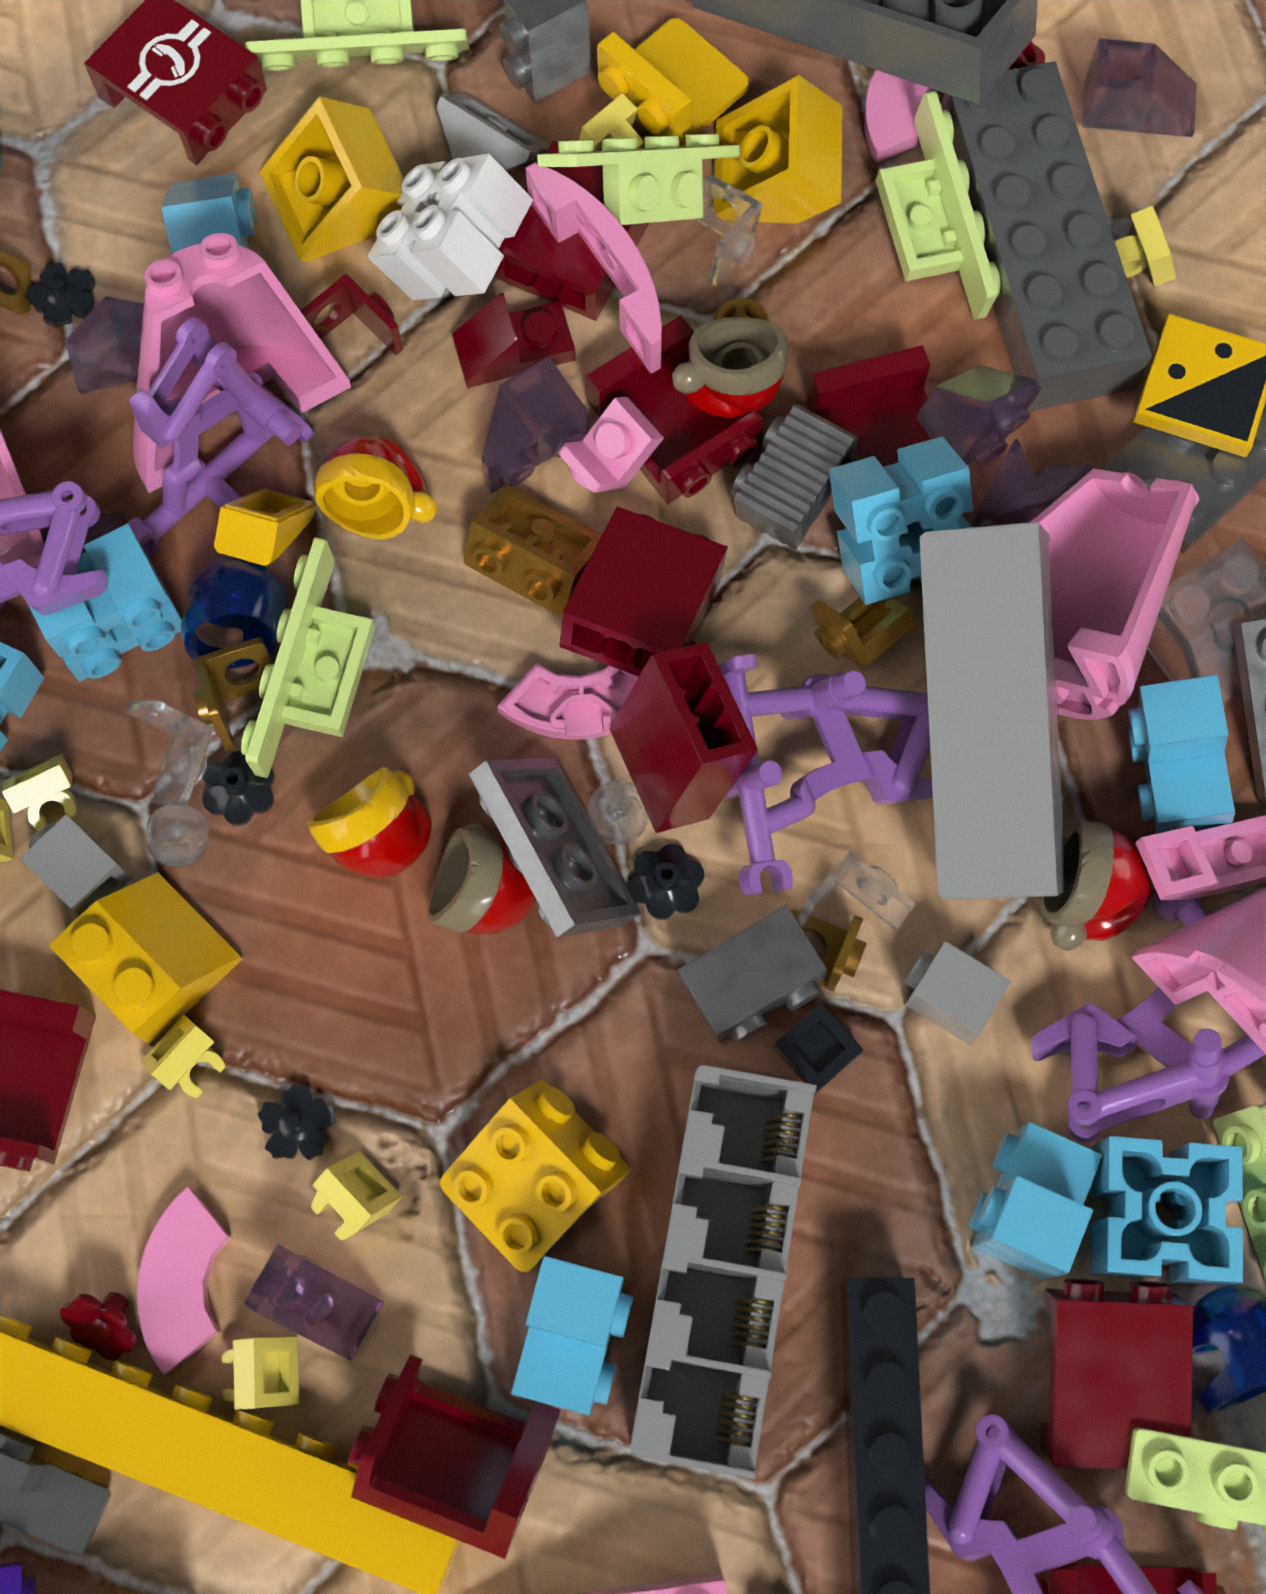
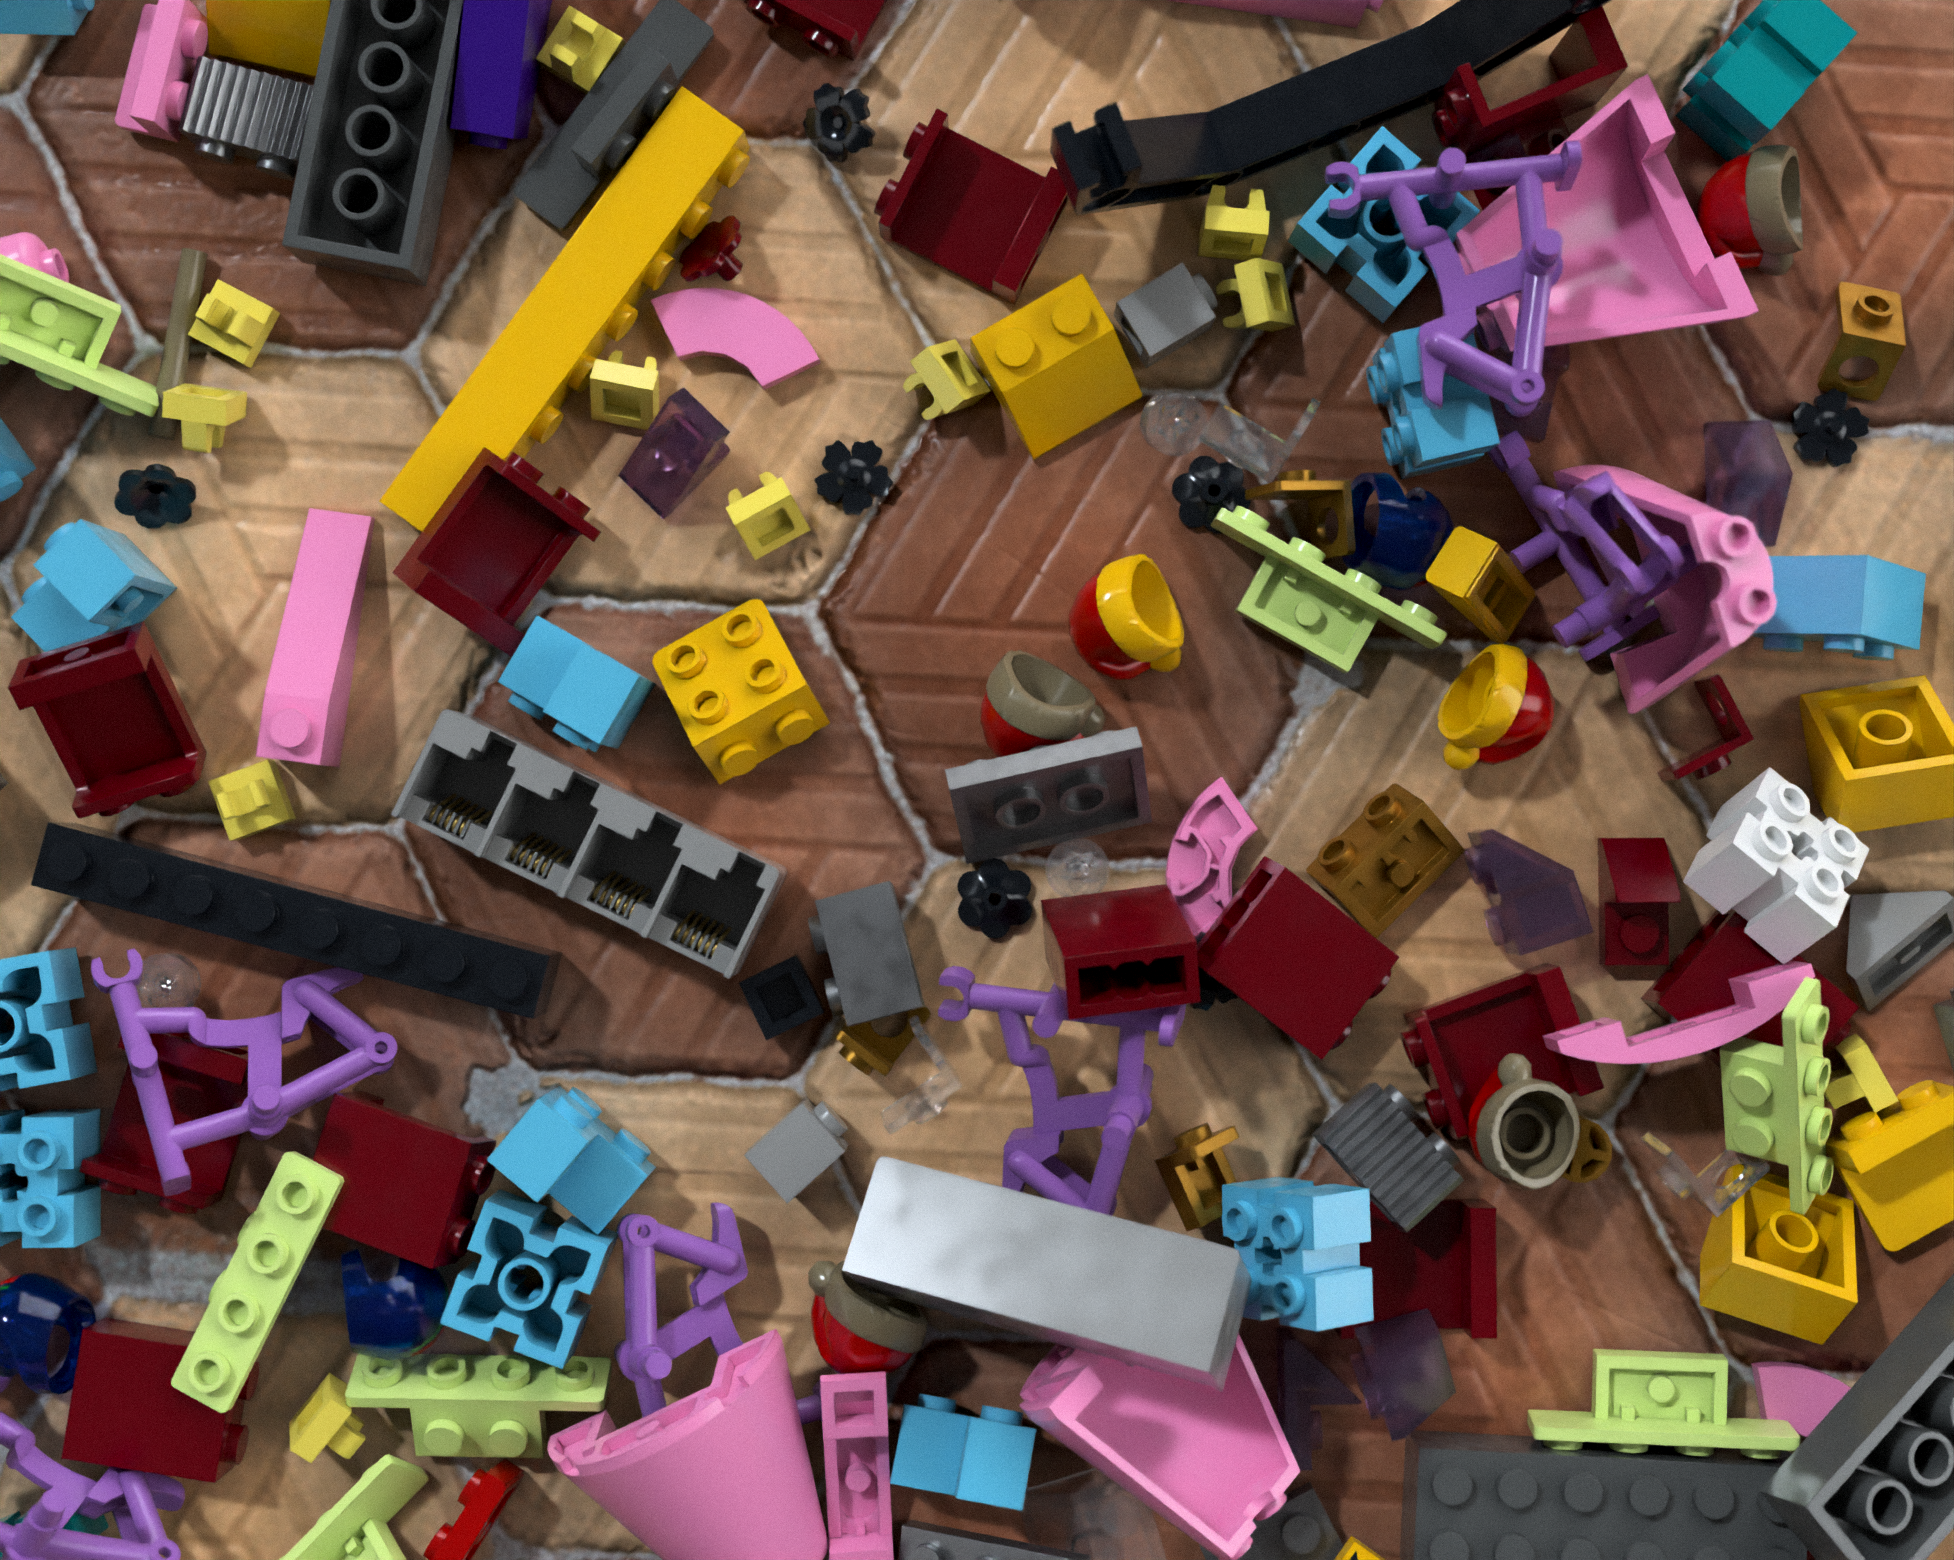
camera: 105 degrees right, 15 degrees up
bright pink bracket [558,397,664,493] -> none

